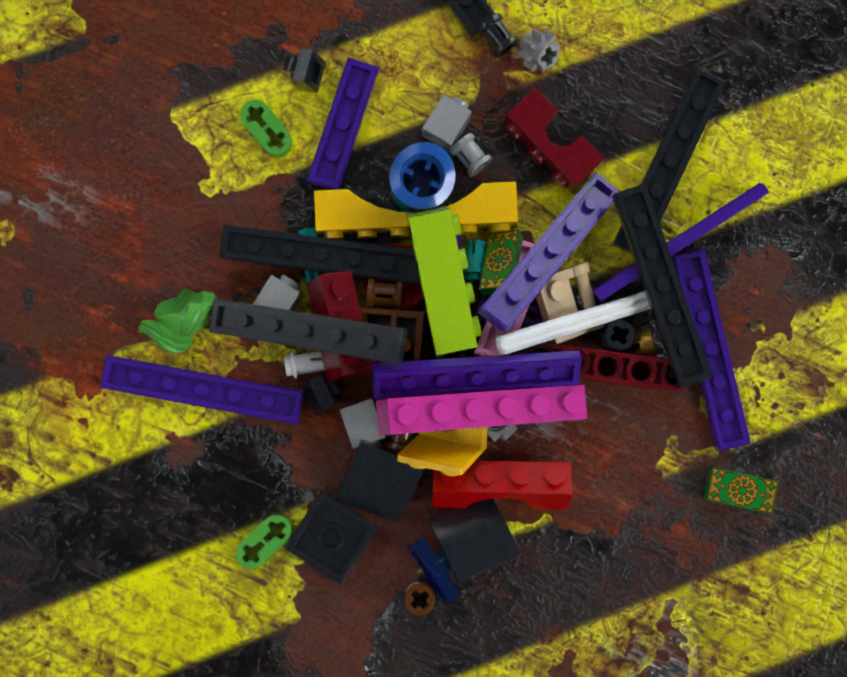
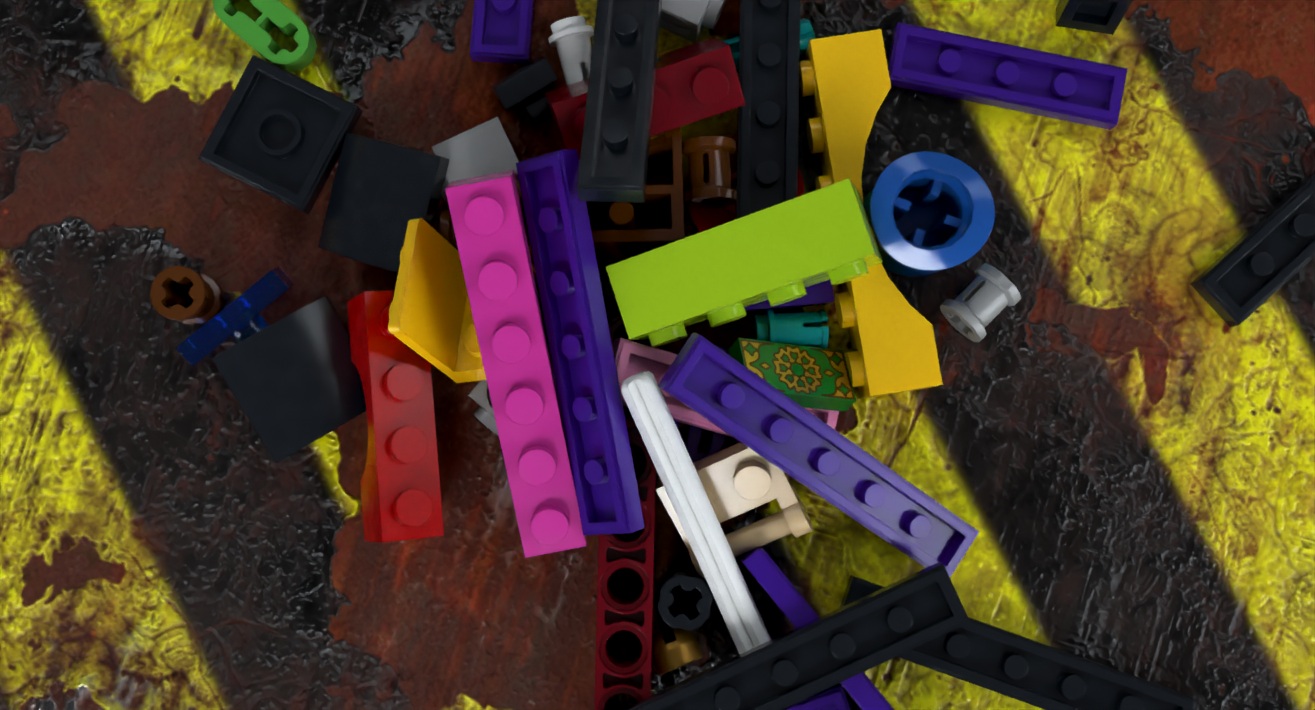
camera: 85 degrees right, 0 degrees up
light grey brick [422,94,472,152] -> none
black bush [477,13,520,58] -> none
dark red arch [504,87,605,193] -> none
light grey gear [518,29,560,72] -> none

